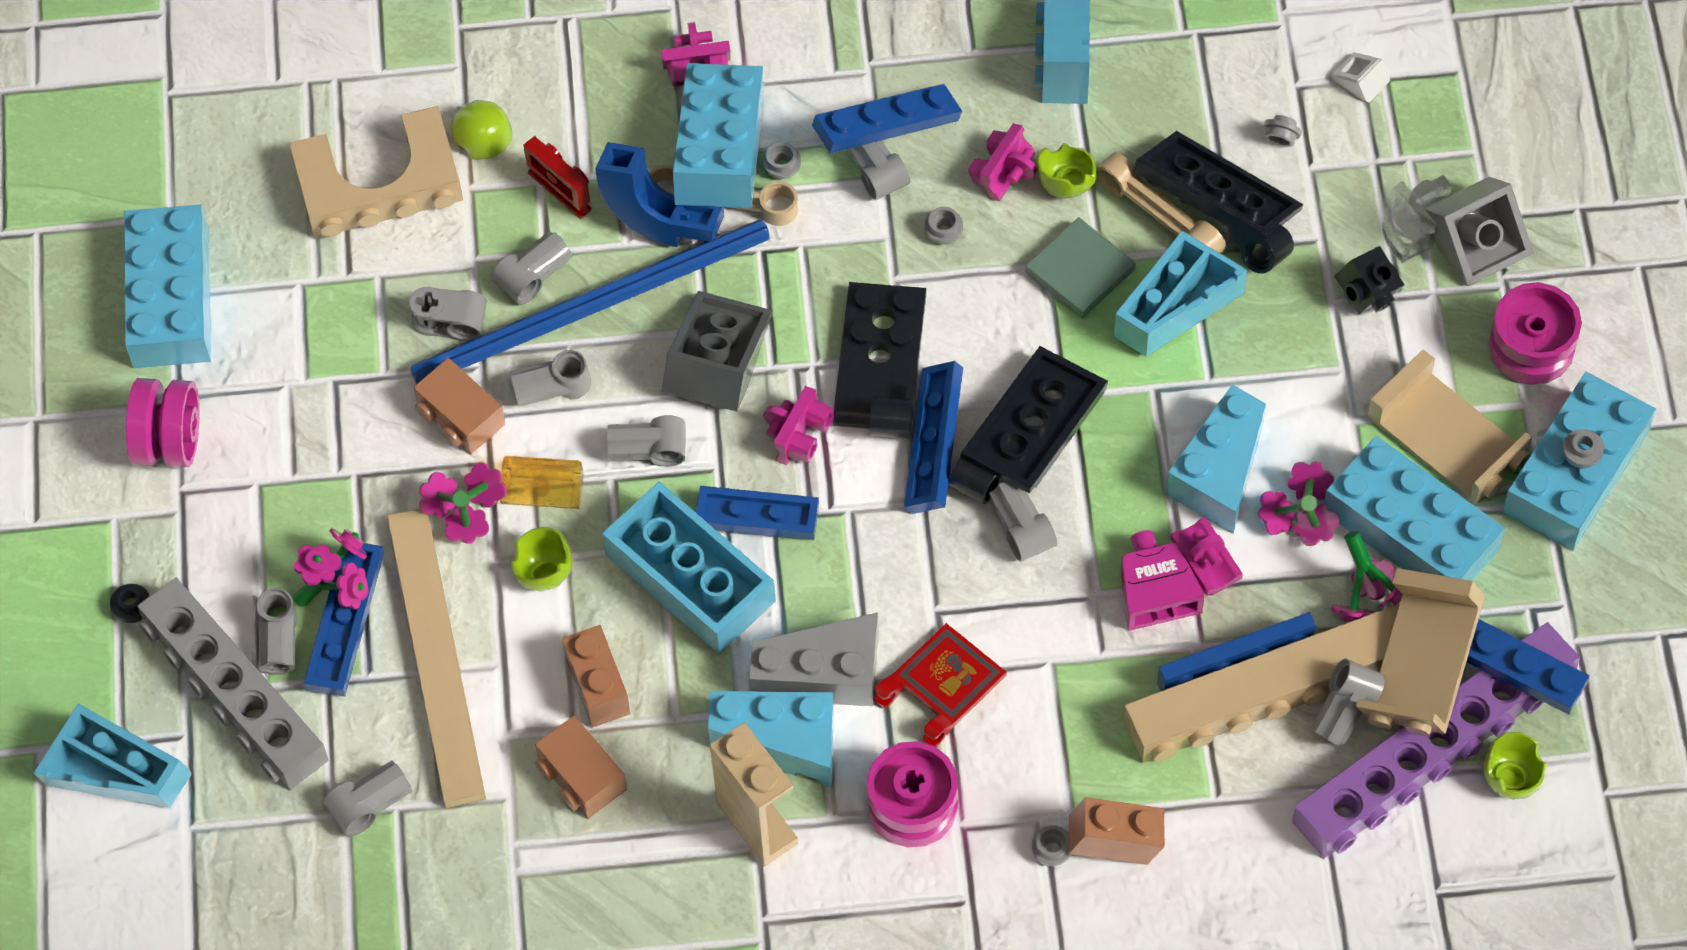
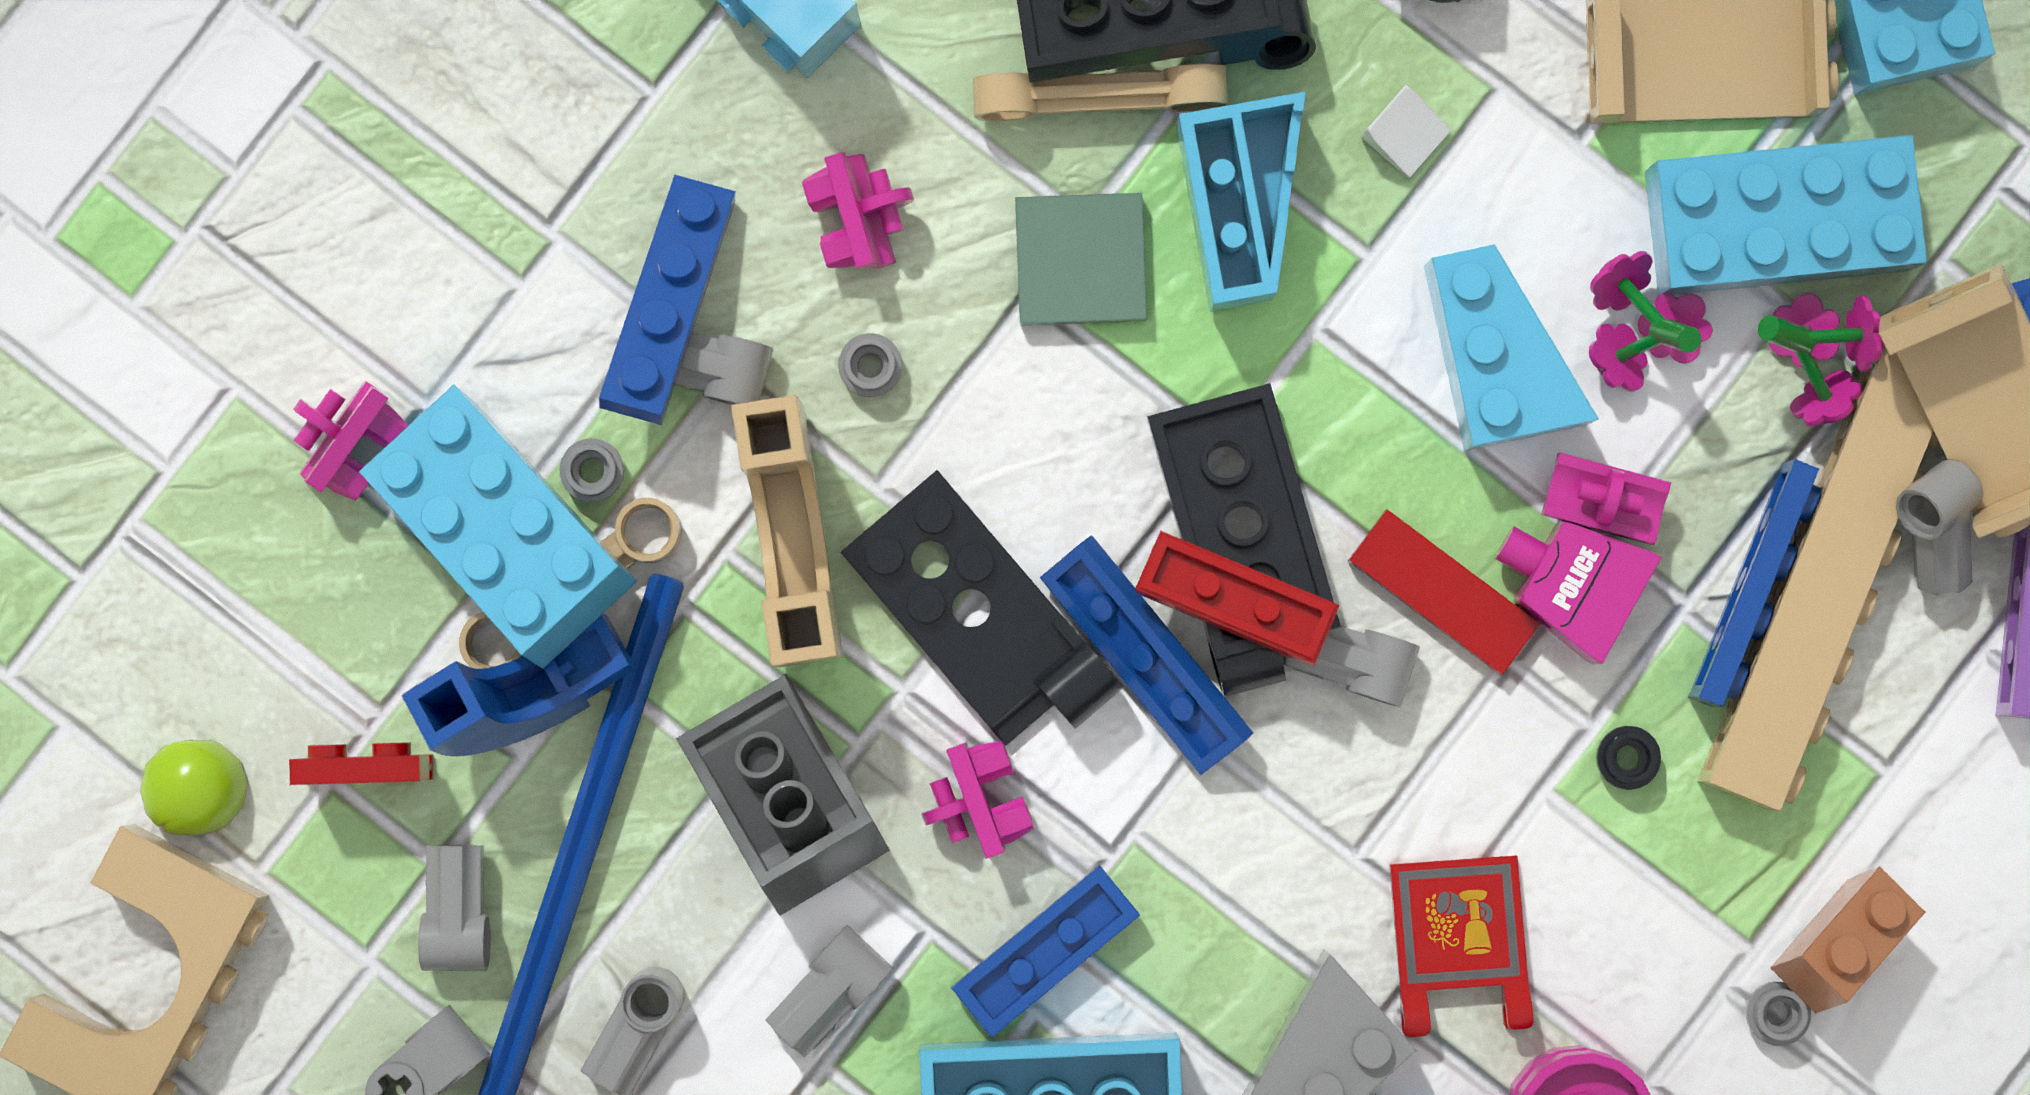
camera: 50 degrees left, 25 degrees up
lime hair [1036,143,1097,199] -> none
none -> tan arch [731,395,843,668]
none -> red tile [1135,531,1340,668]
none -> red tile [1347,509,1540,675]
none -> white slope [1361,84,1451,179]
none -> black plate [1596,726,1661,790]

